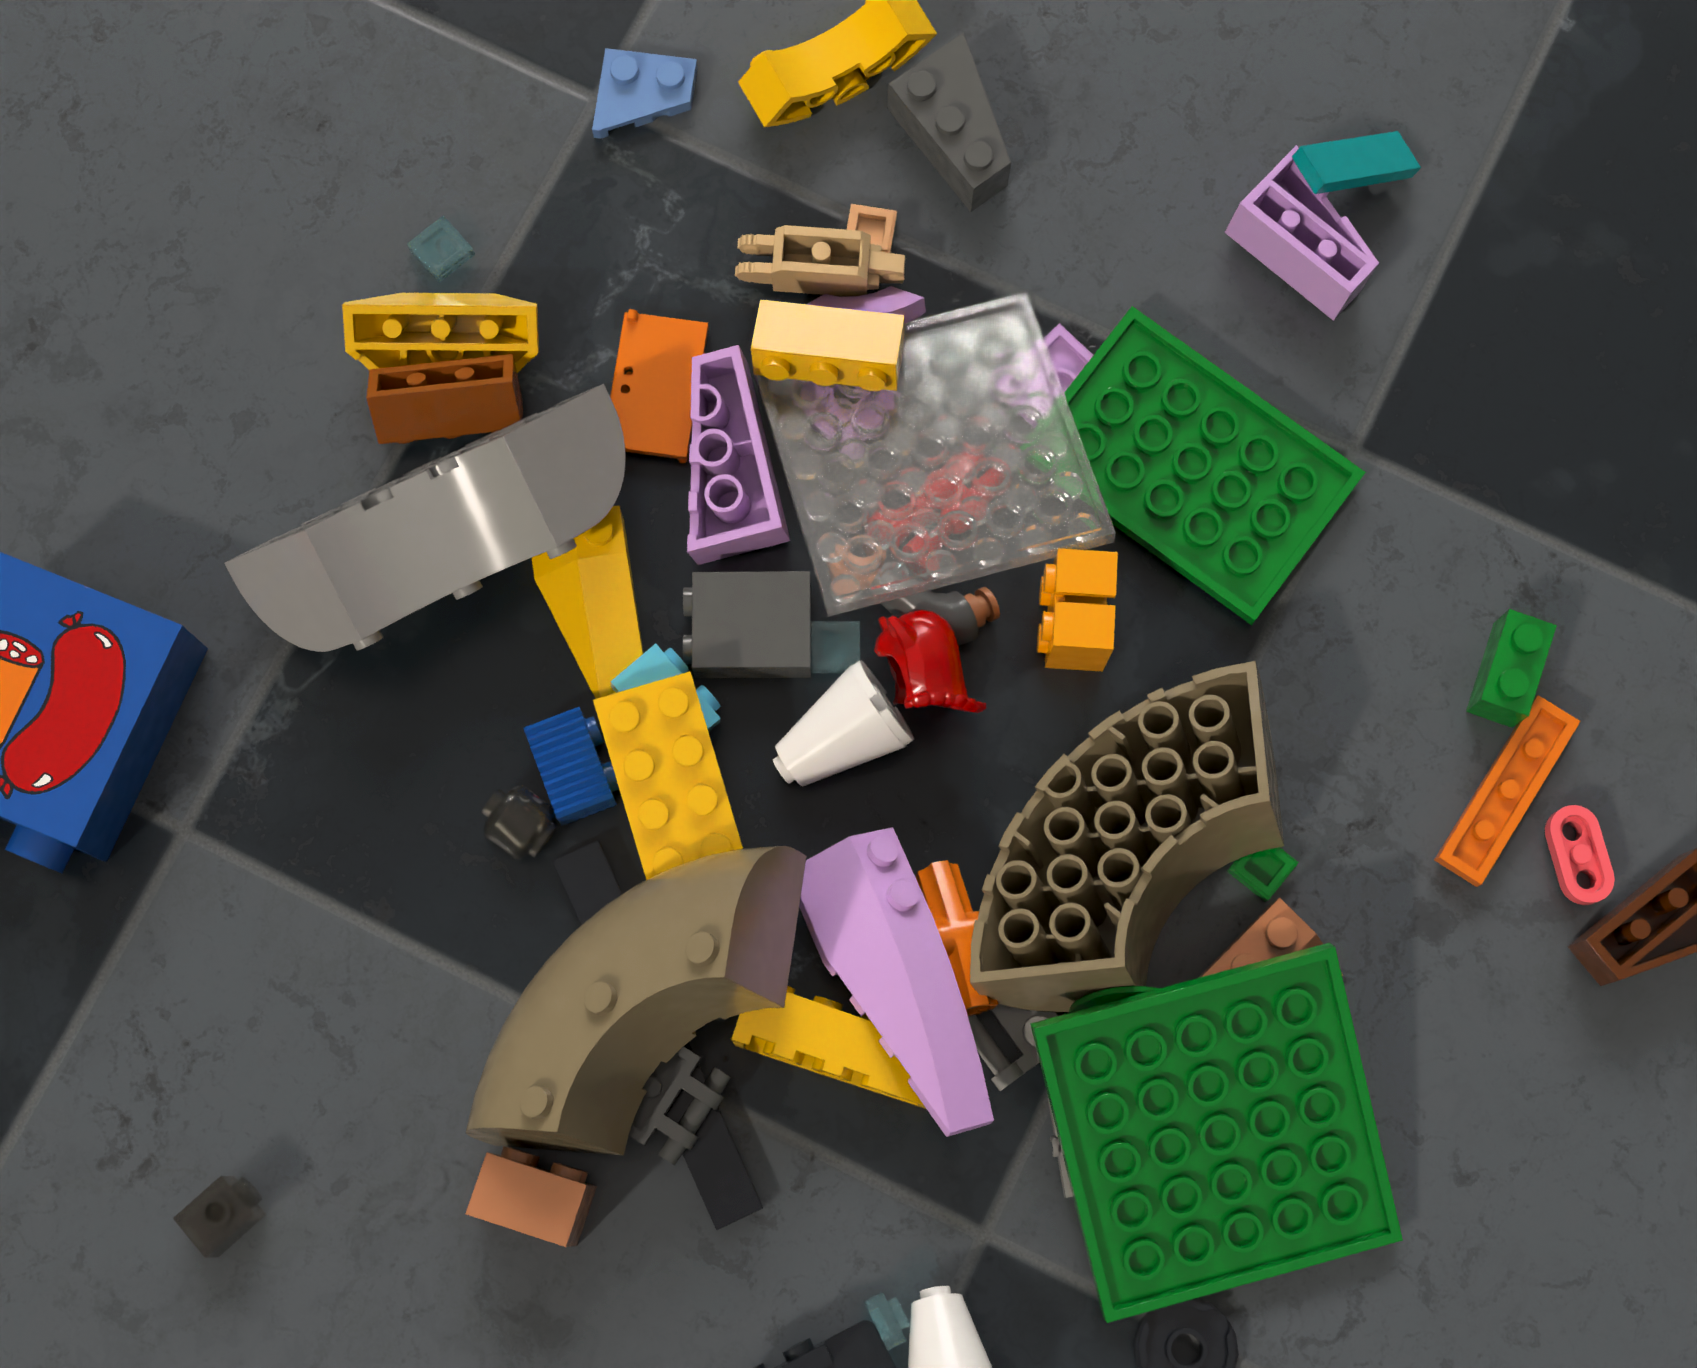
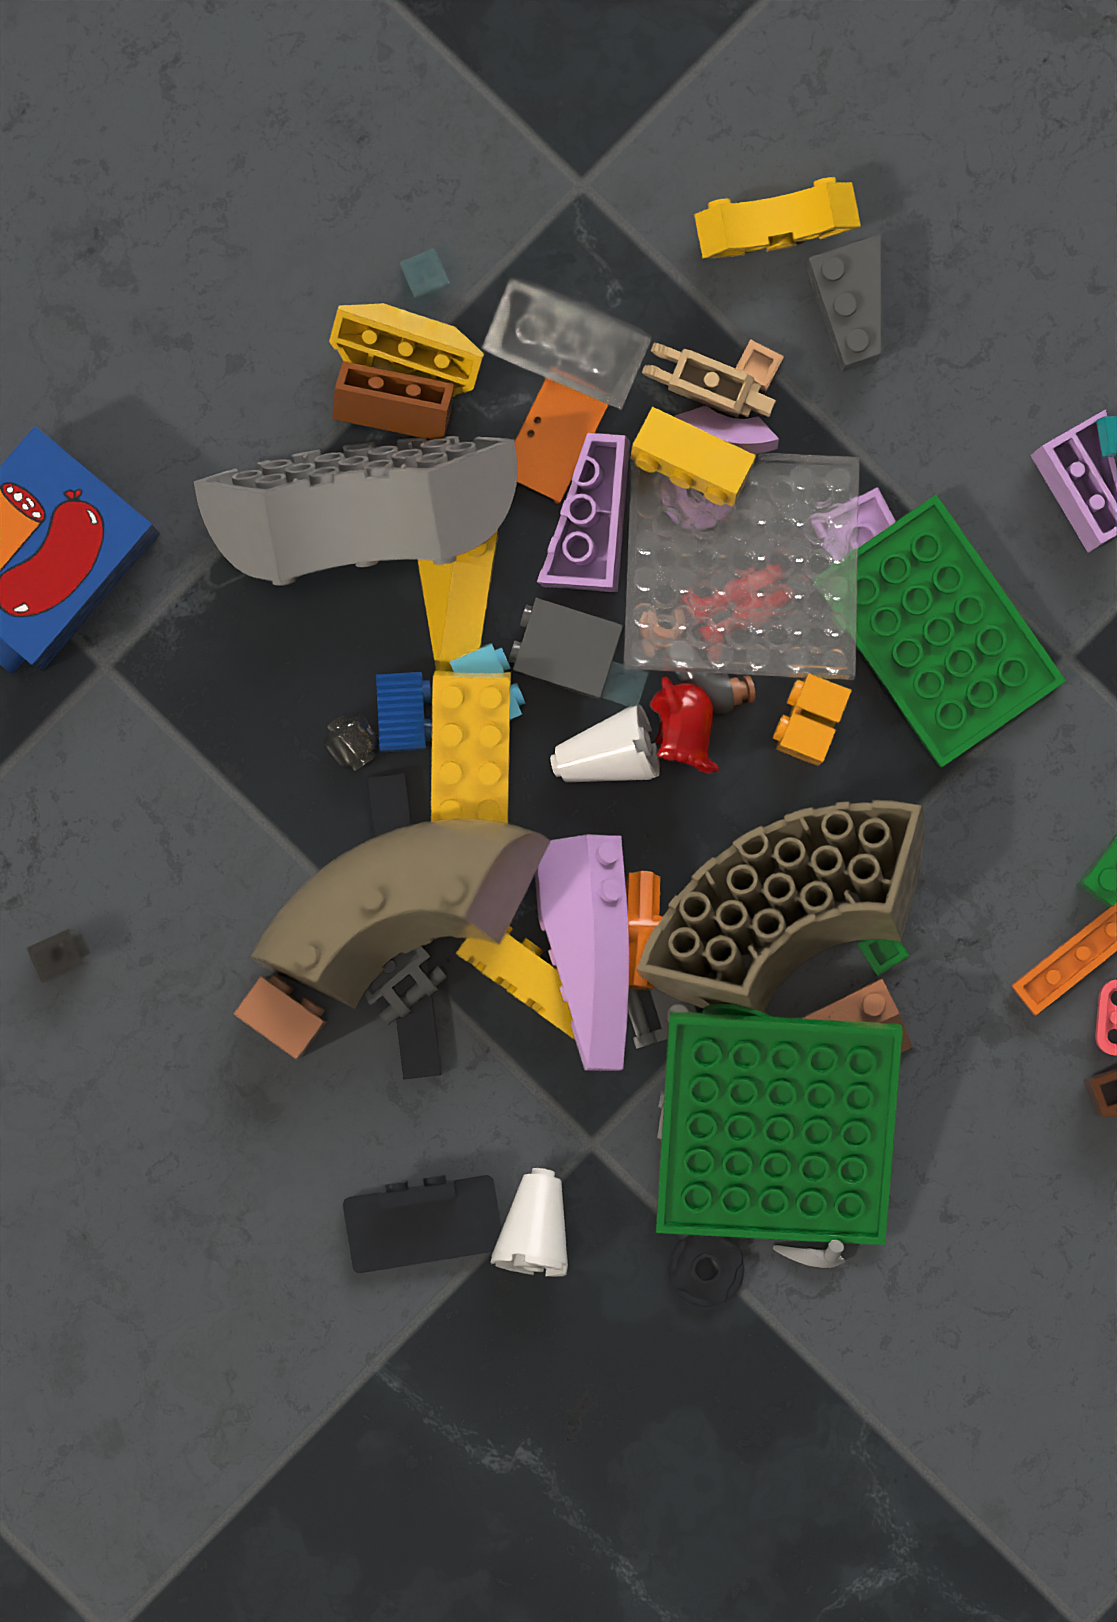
camera: 20 degrees right, 10 degrees up
medium blue wing [592,48,698,139] -> none
clear light blue plate [863,1291,910,1350] -> none
none -> clear windscreen [482,278,652,410]
none -> light grey bar [773,1240,846,1268]

